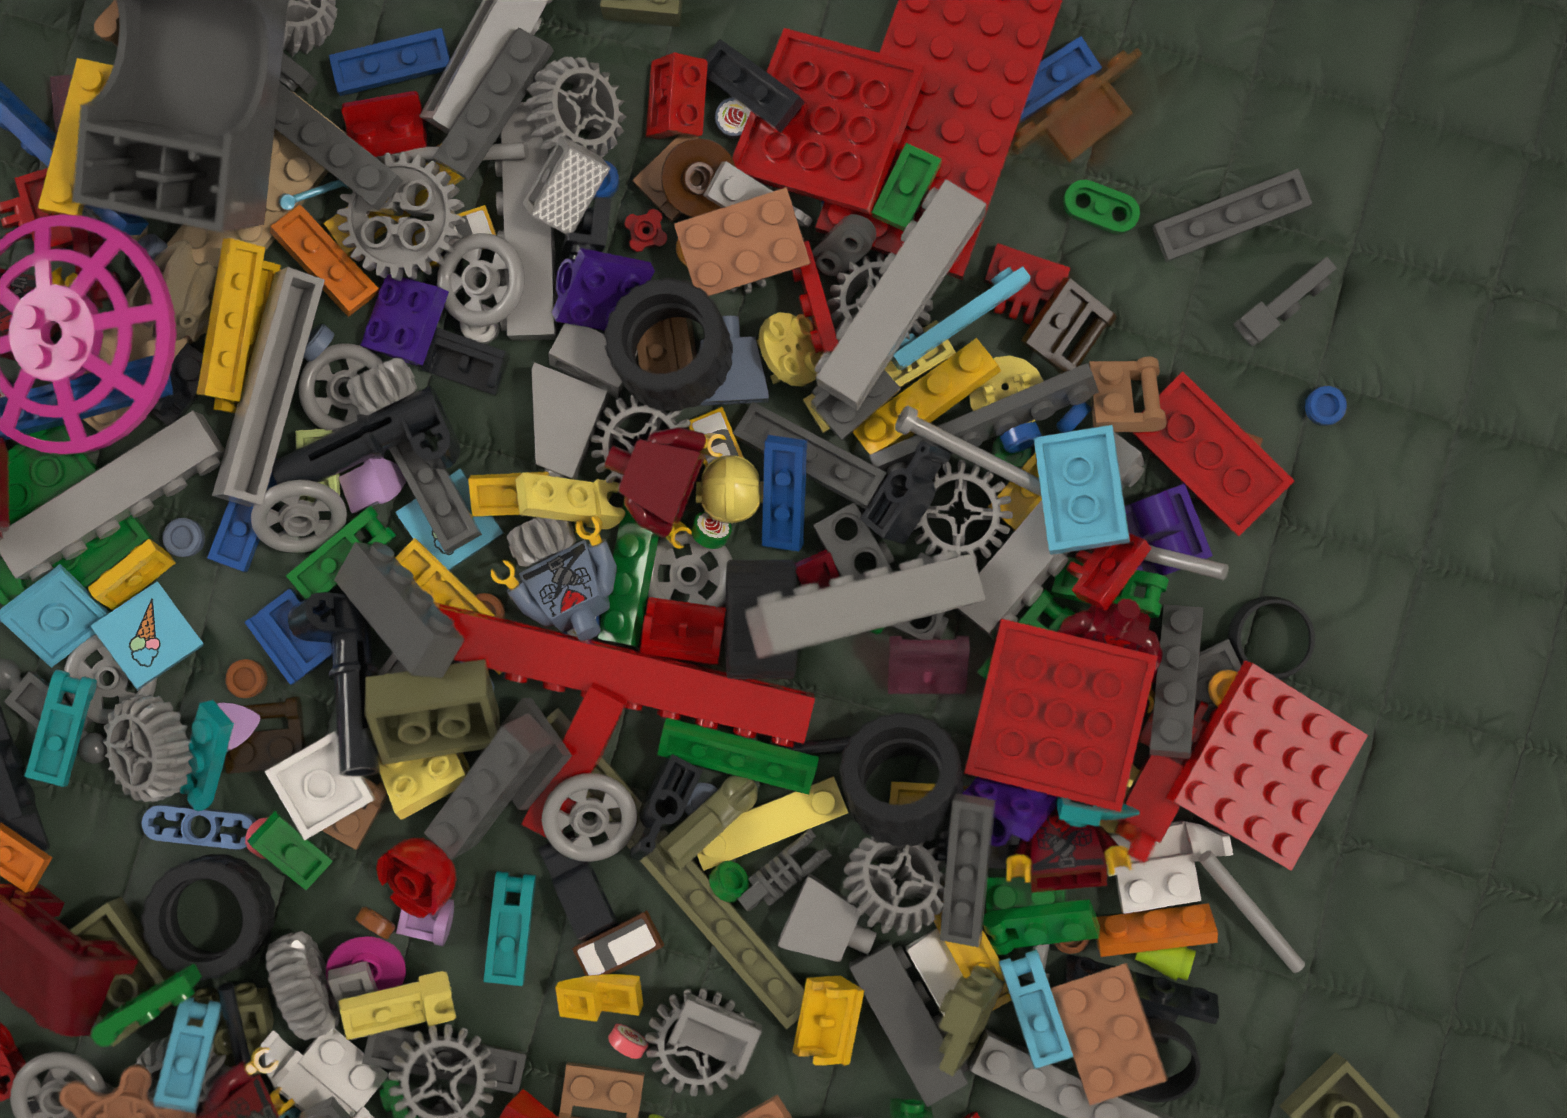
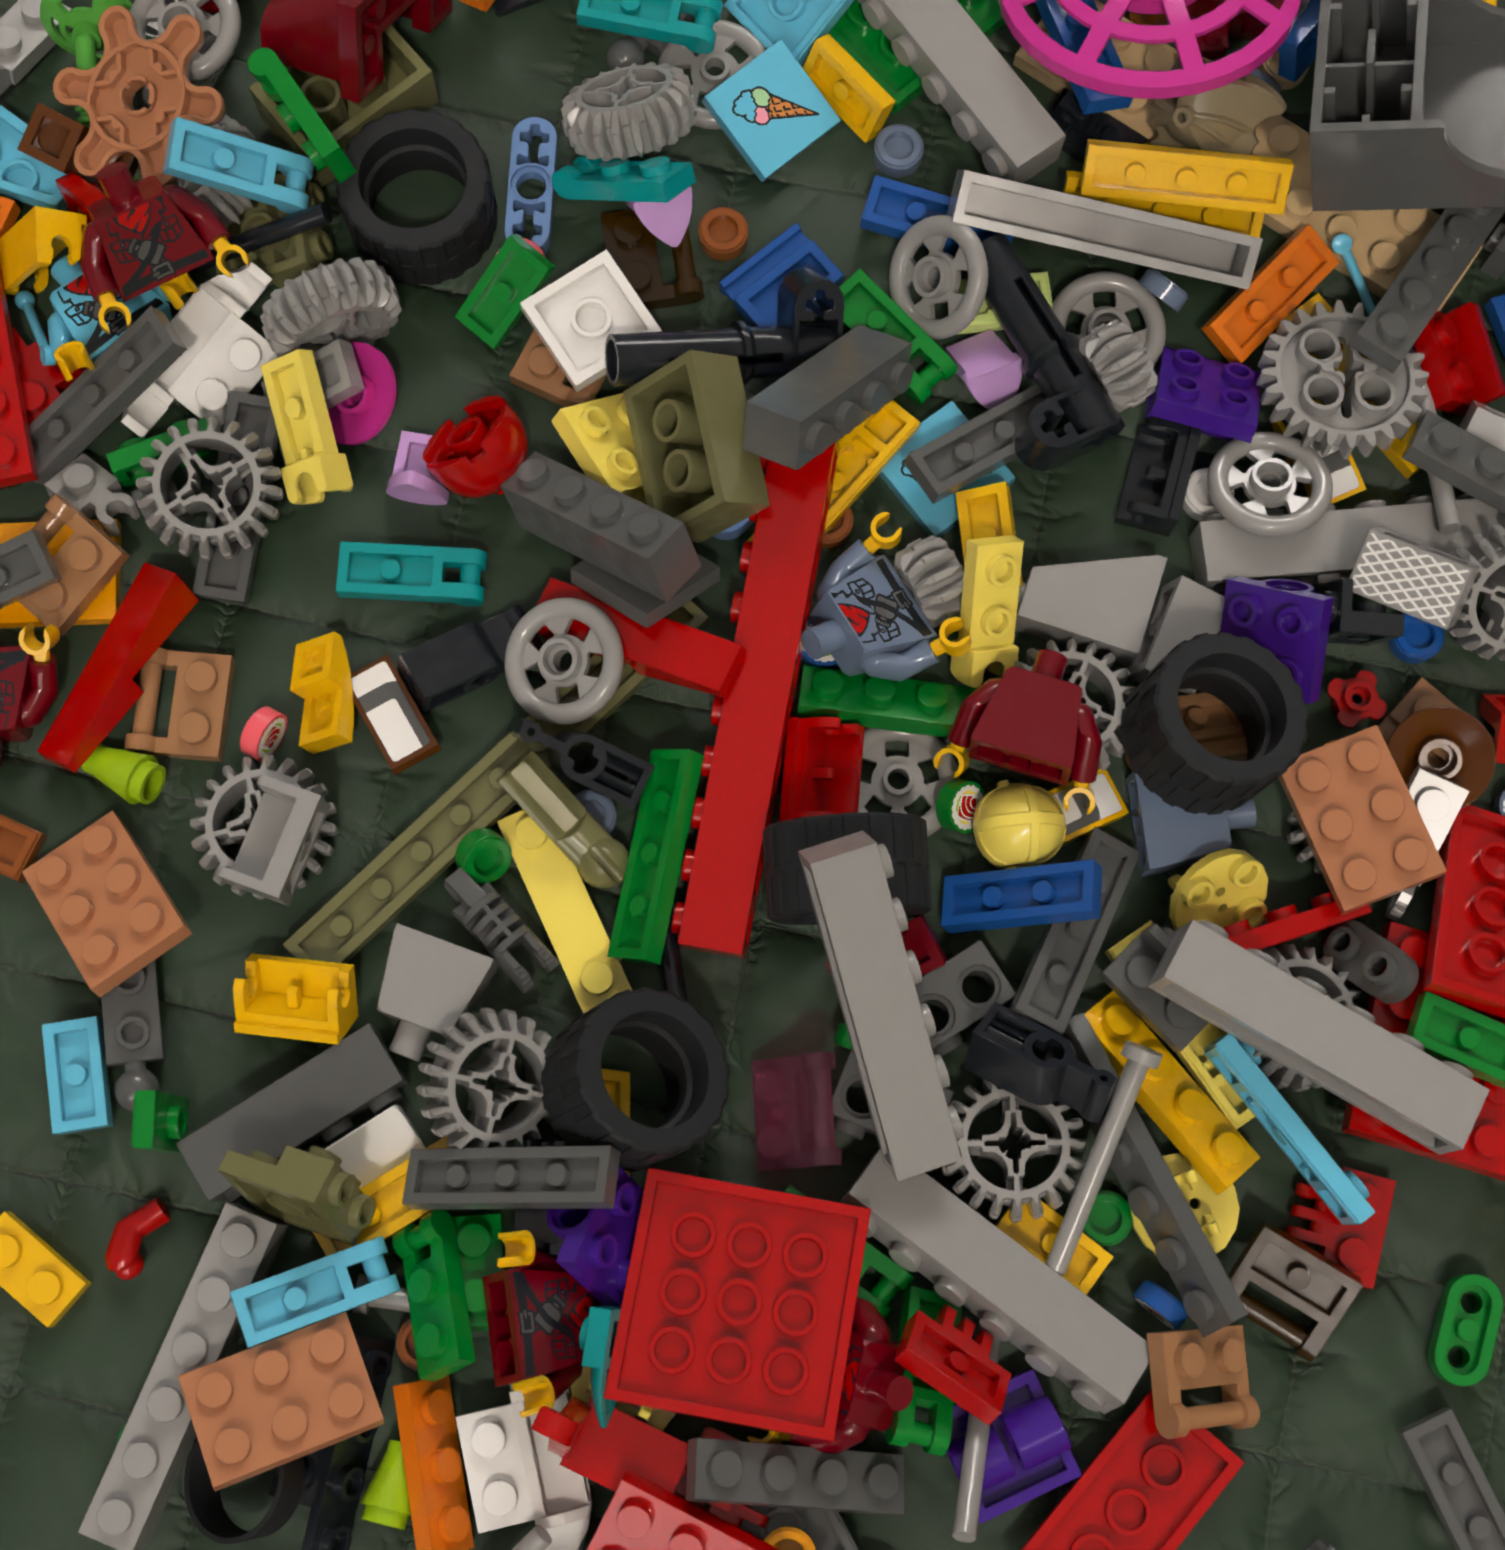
camera: 85 degrees right, 10 degrees down
dark orange tile [355,906,395,940] -> none
blue tile [1000,422,1042,453] -> none
medium azure plate [1034,425,1130,555] -> none

